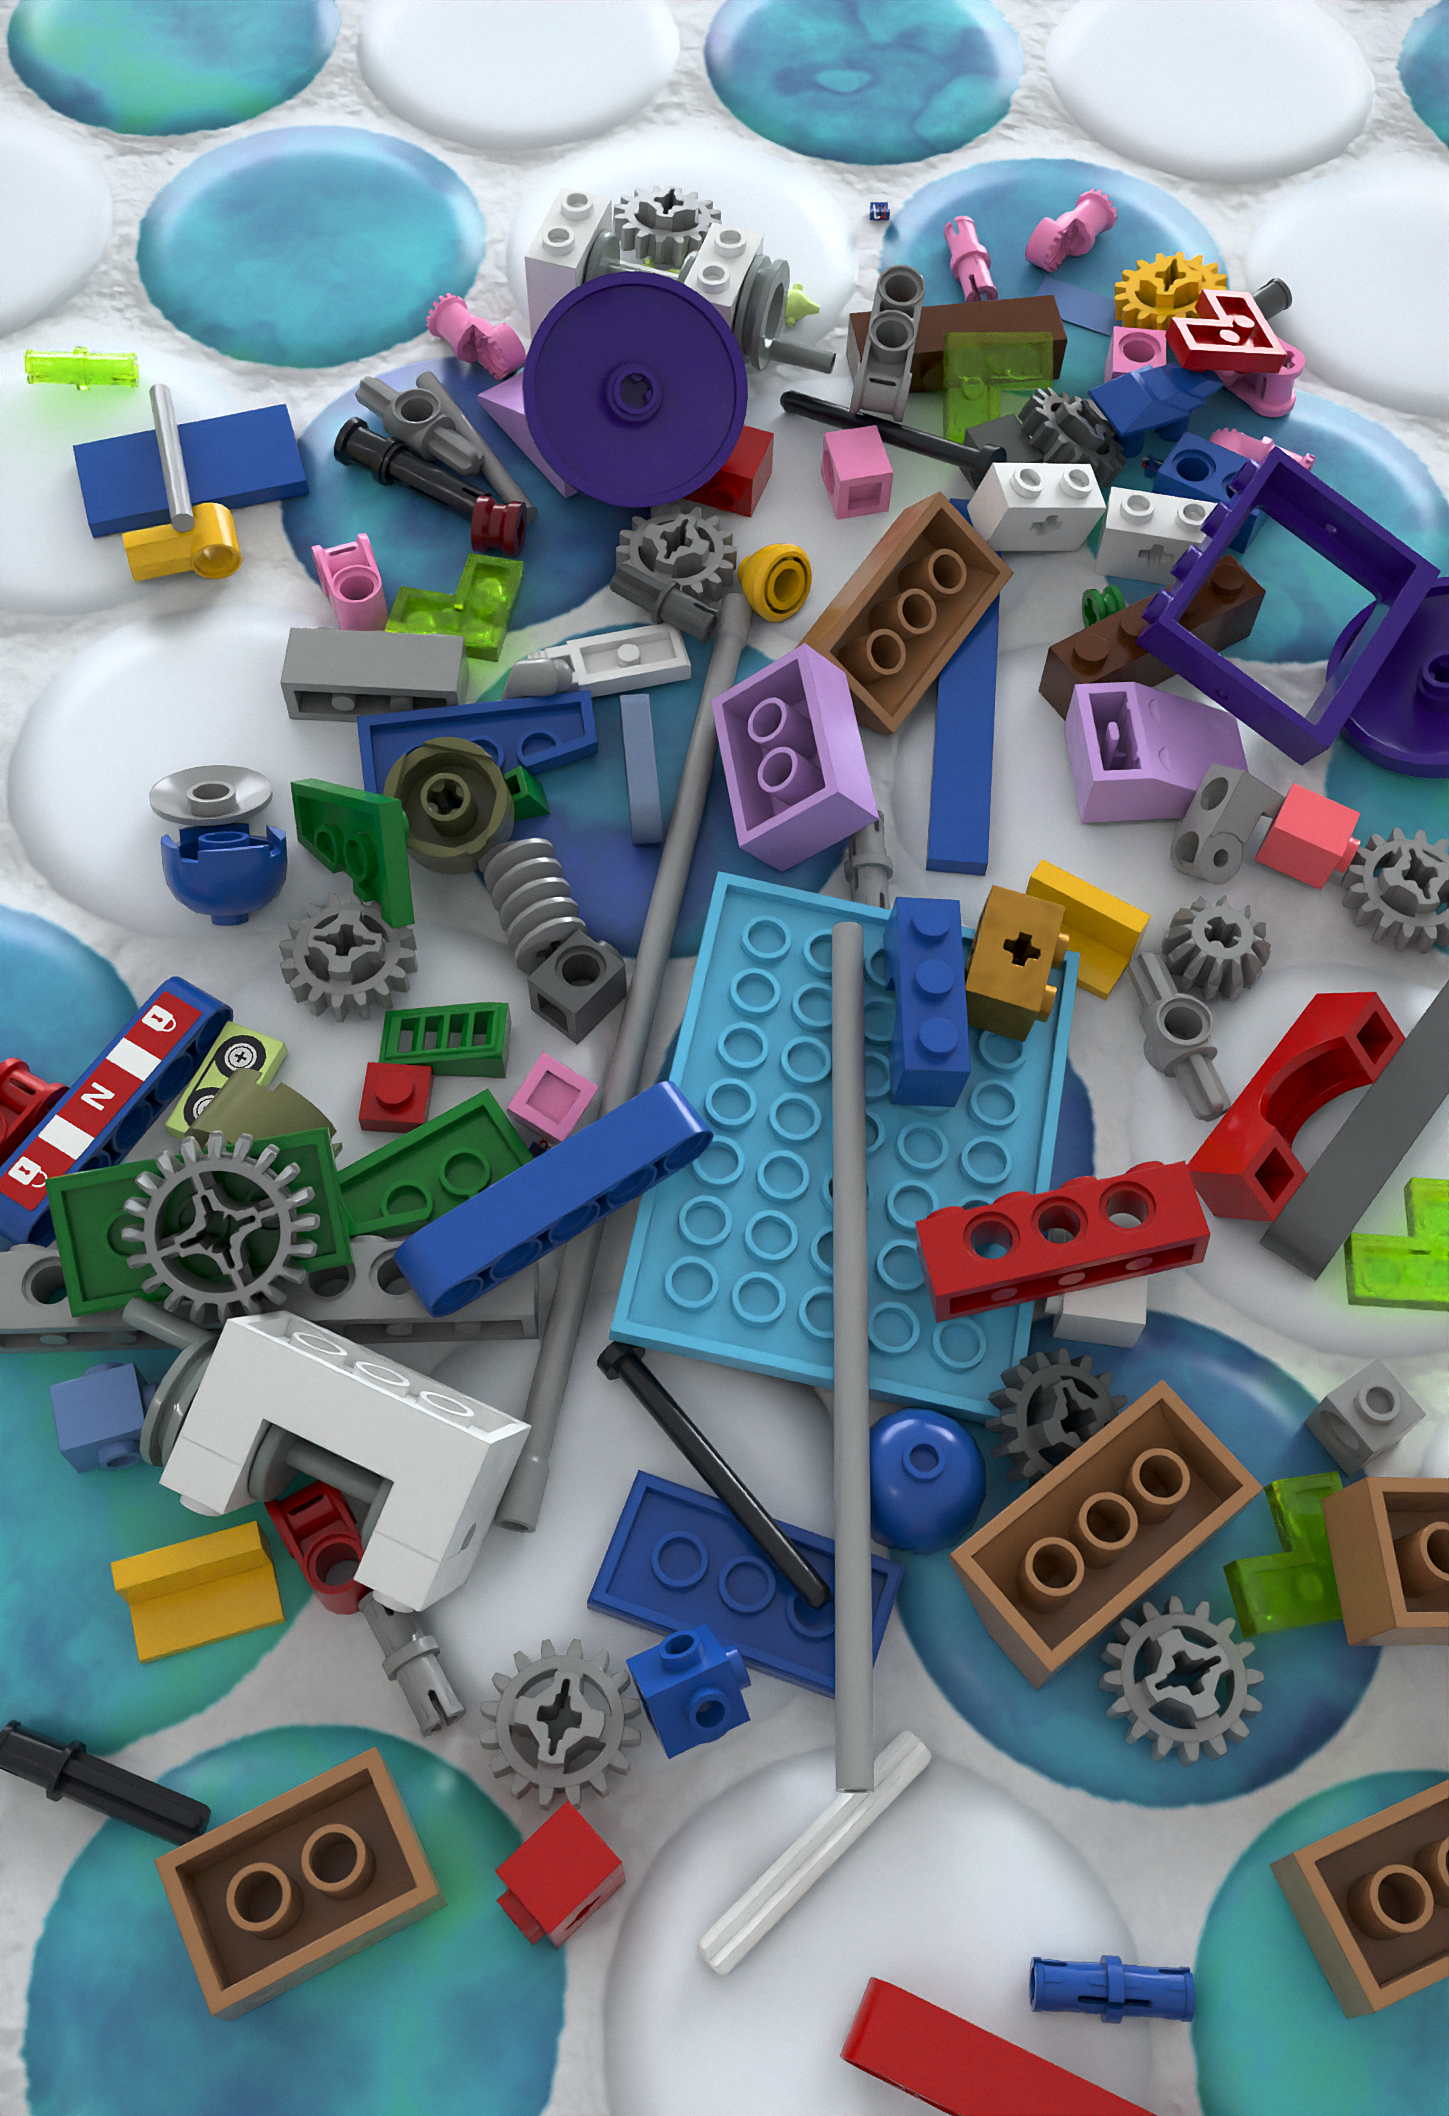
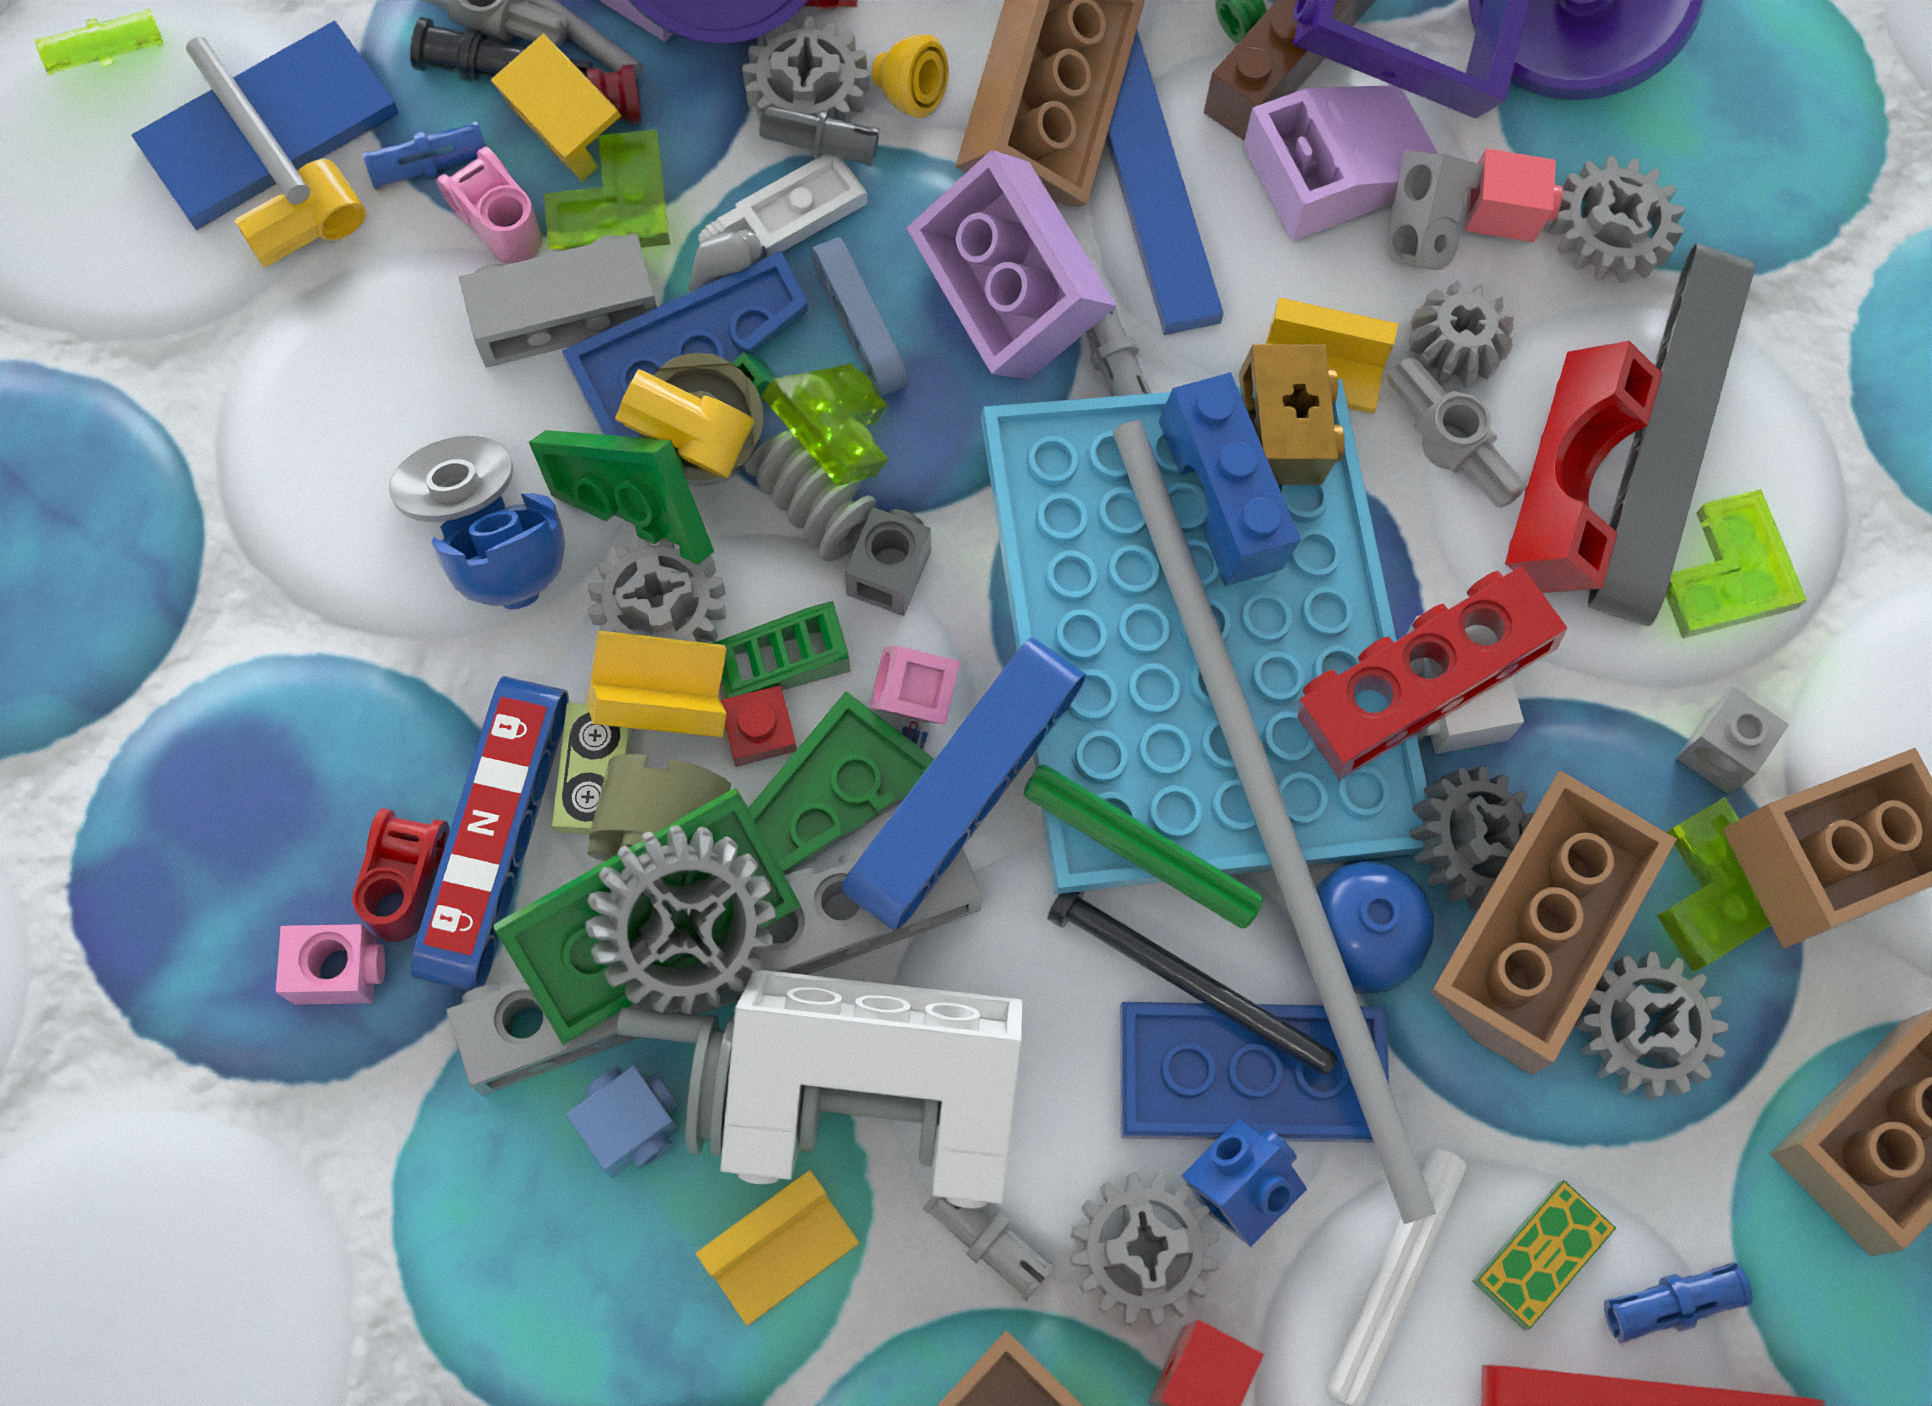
camera: 20 degrees left, 10 degrees up
red piece [263,1480,374,1615] -> none
light grey piece [494,593,754,1533] -> none
none -> blue pin [363,121,486,189]
none -> yellow panel [491,33,621,183]
none -> yellow panel [586,630,727,737]
none -> yellow piece [615,369,755,479]
none -> clear neon green plate [761,363,889,486]
none -> green axle [1023,764,1264,928]
none -> green tile [1472,1180,1616,1331]

